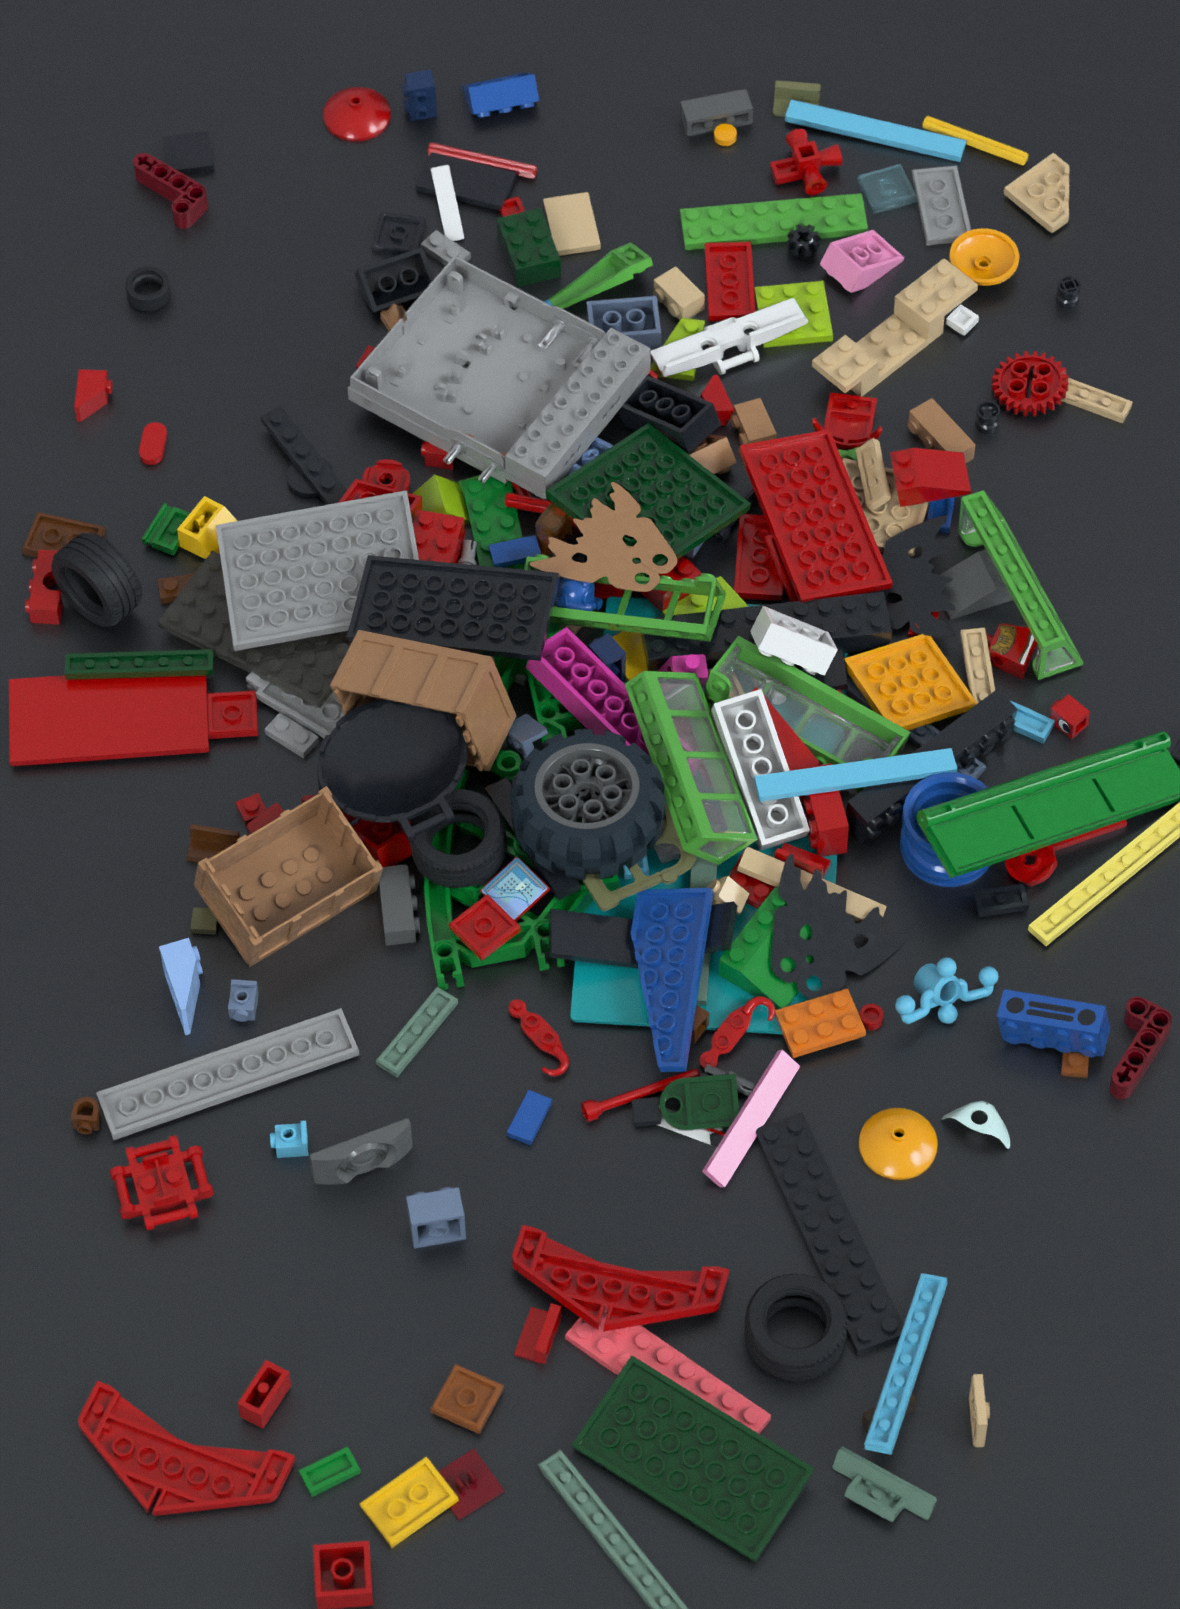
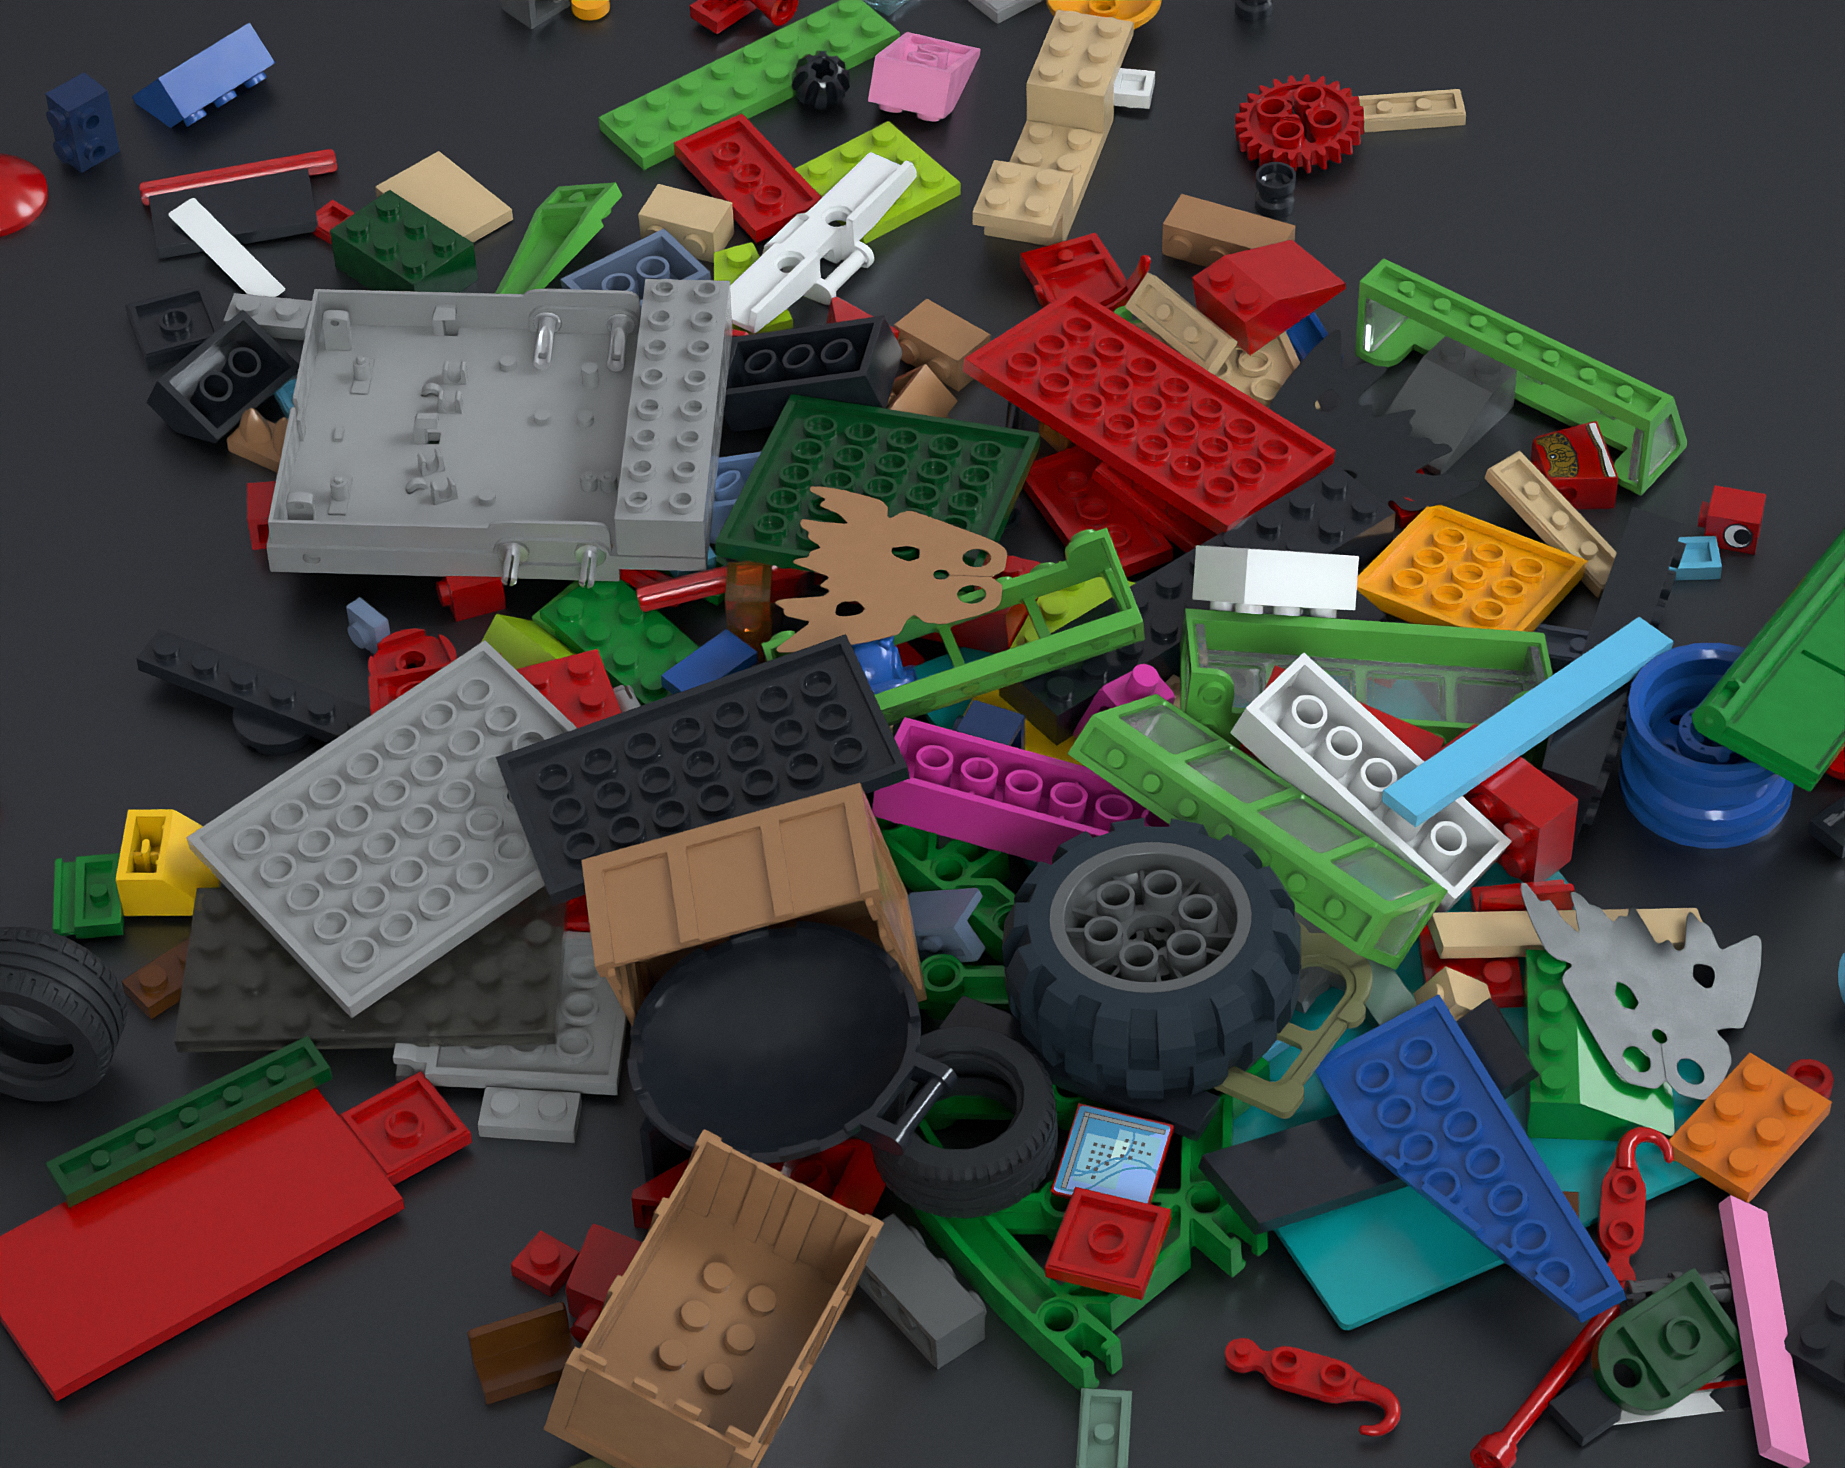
camera: 30 degrees left, 10 degrees down
none -> sand blue plate [346,597,390,654]

